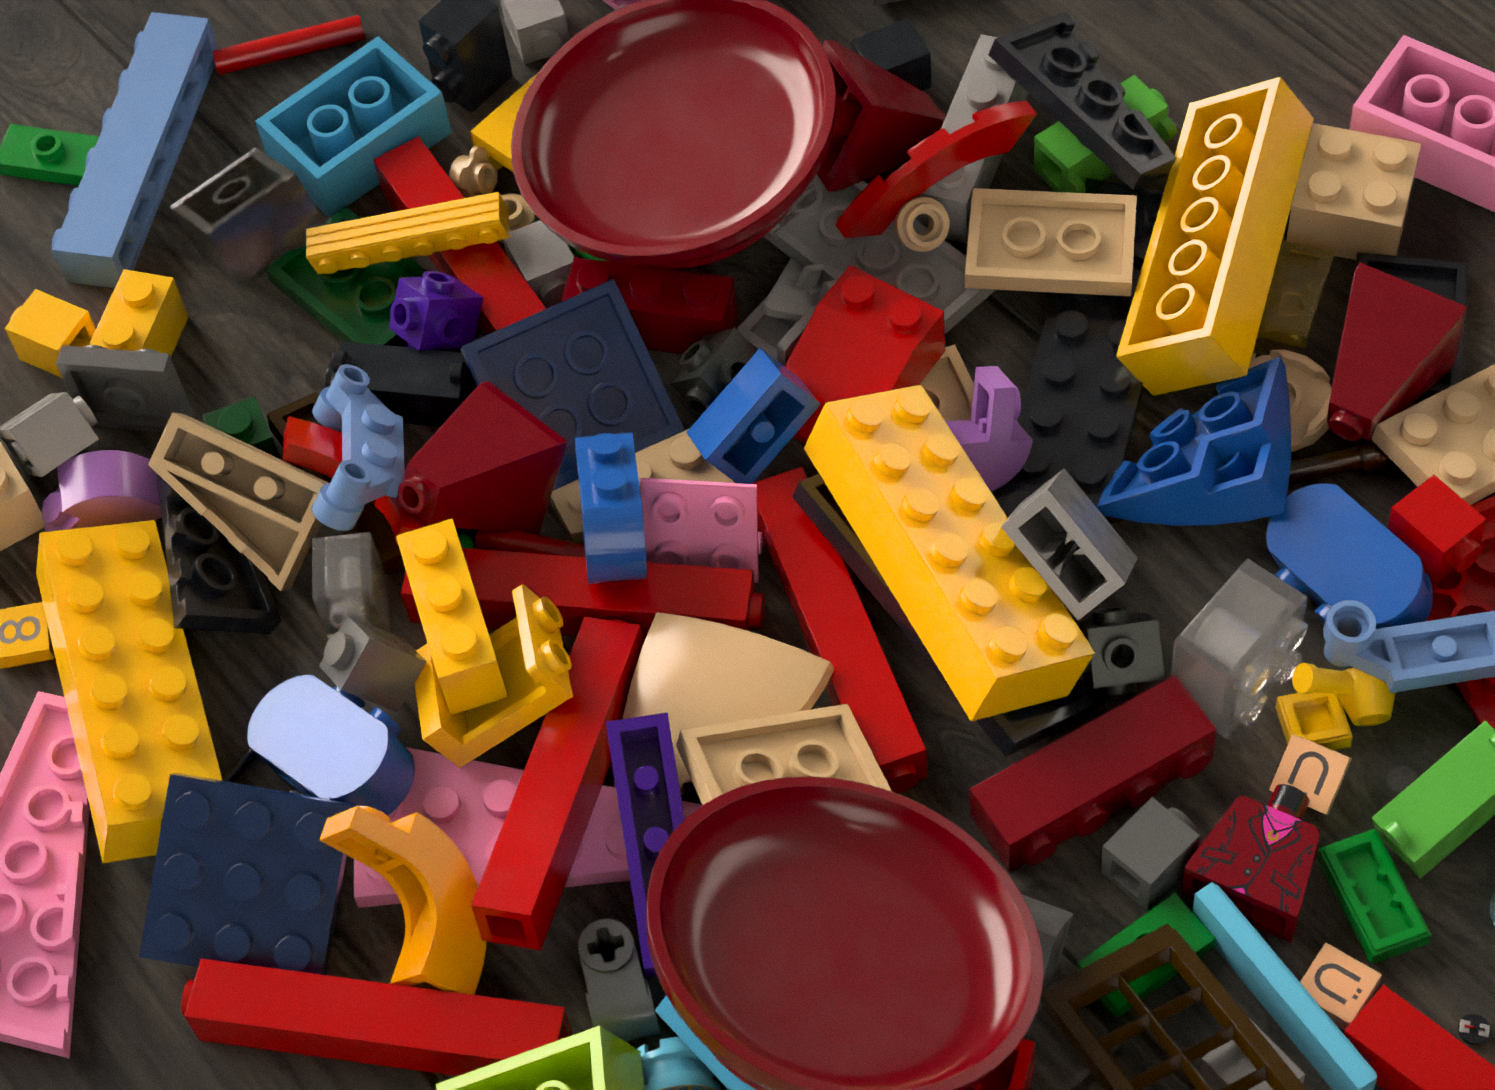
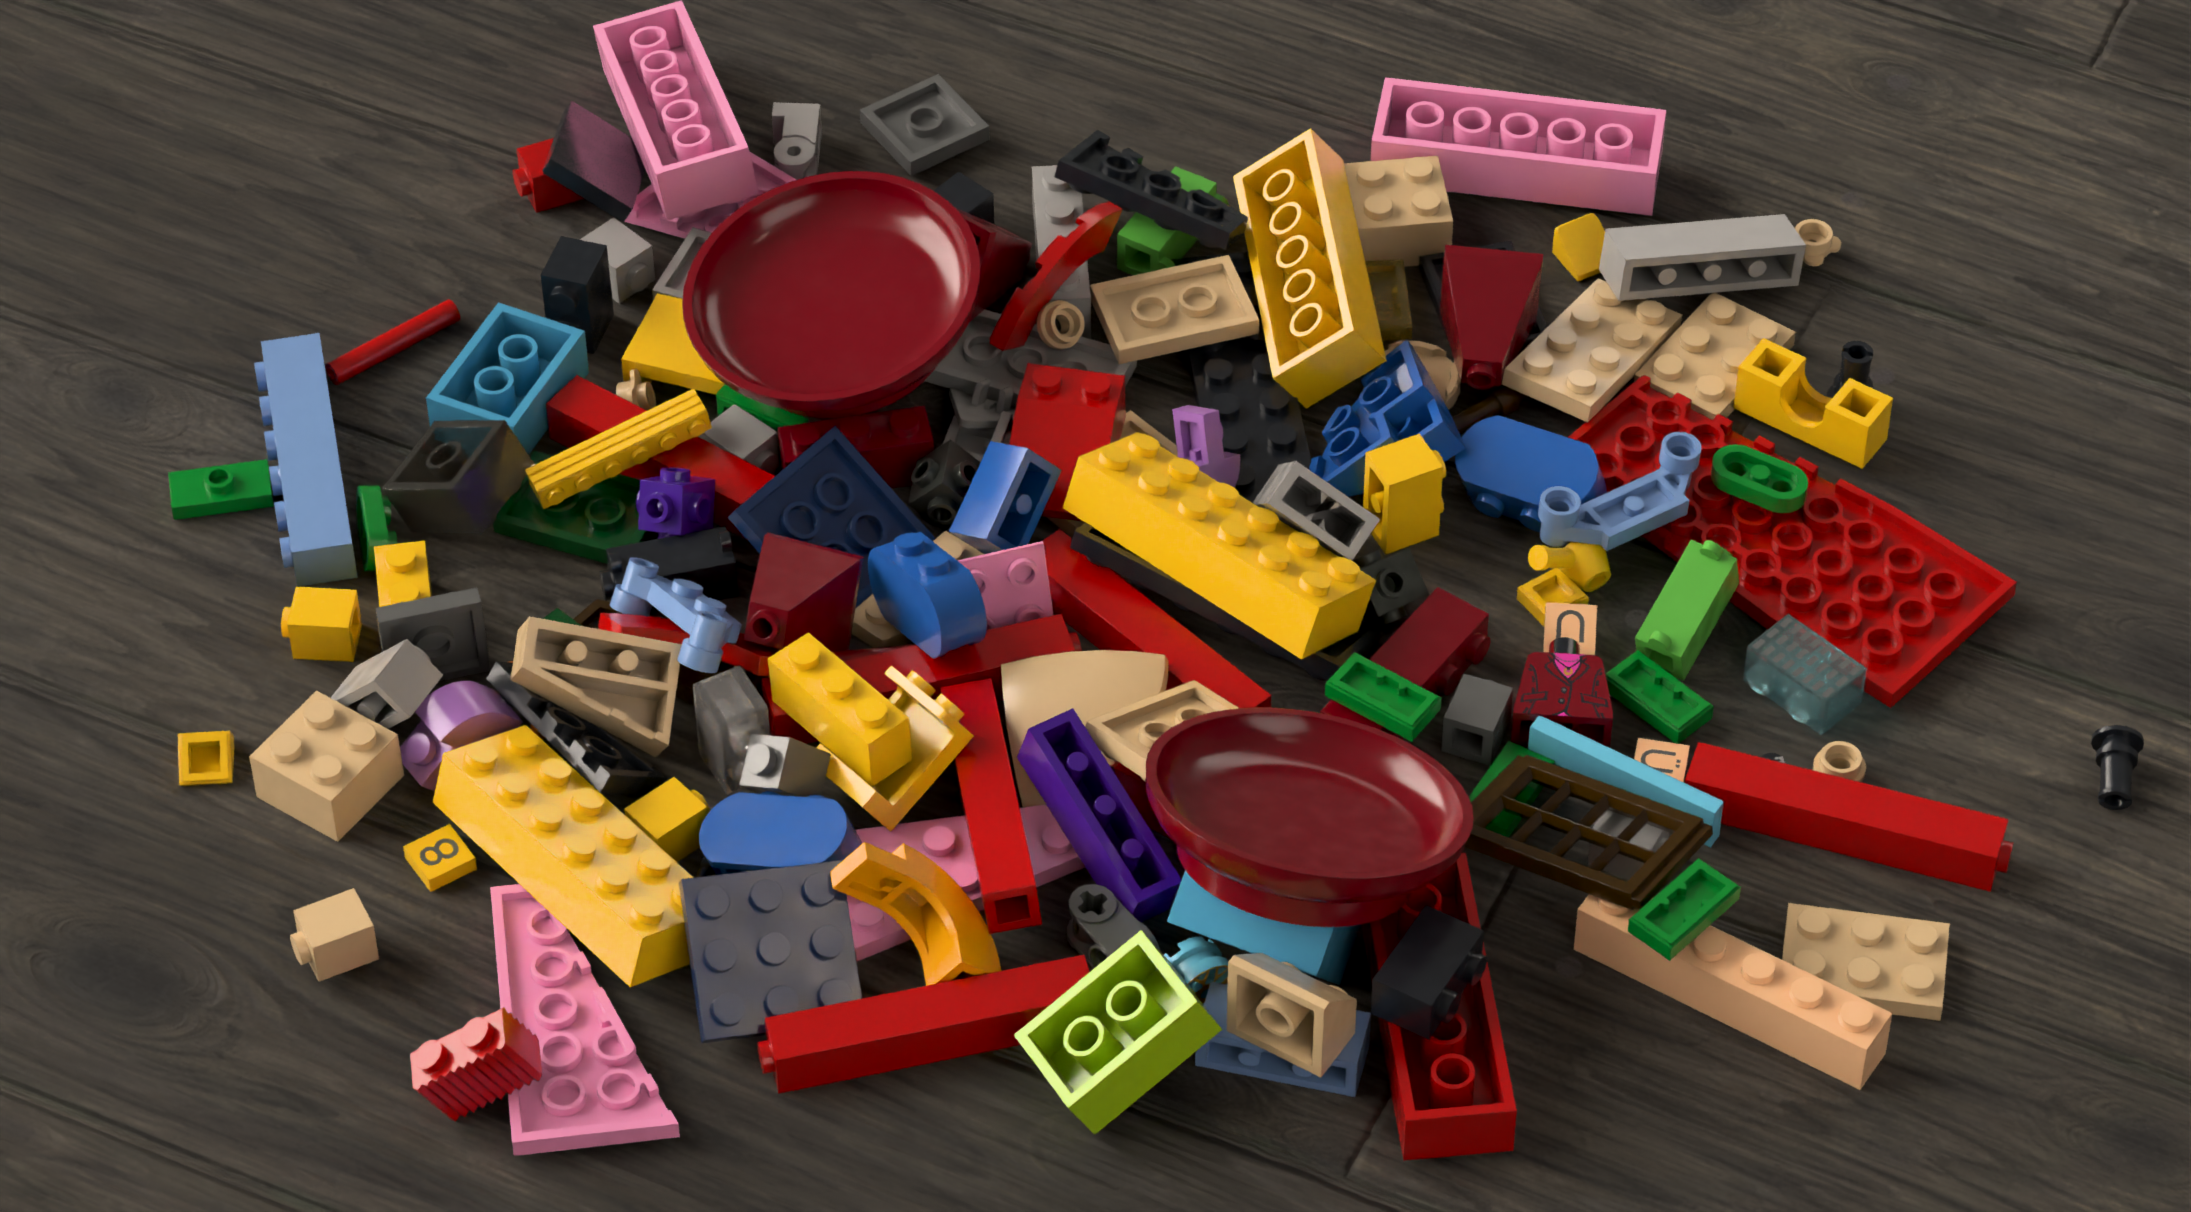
camera: 30 degrees left, 10 degrees down
clear brick [1171,558,1308,739] -> none
red brick [1387,475,1486,584] -> none
none -> green plate [355,485,397,571]
none -> yellow brick [624,777,710,862]
none -> green plate [1325,652,1442,742]
none -> yellow brick [1363,434,1446,555]

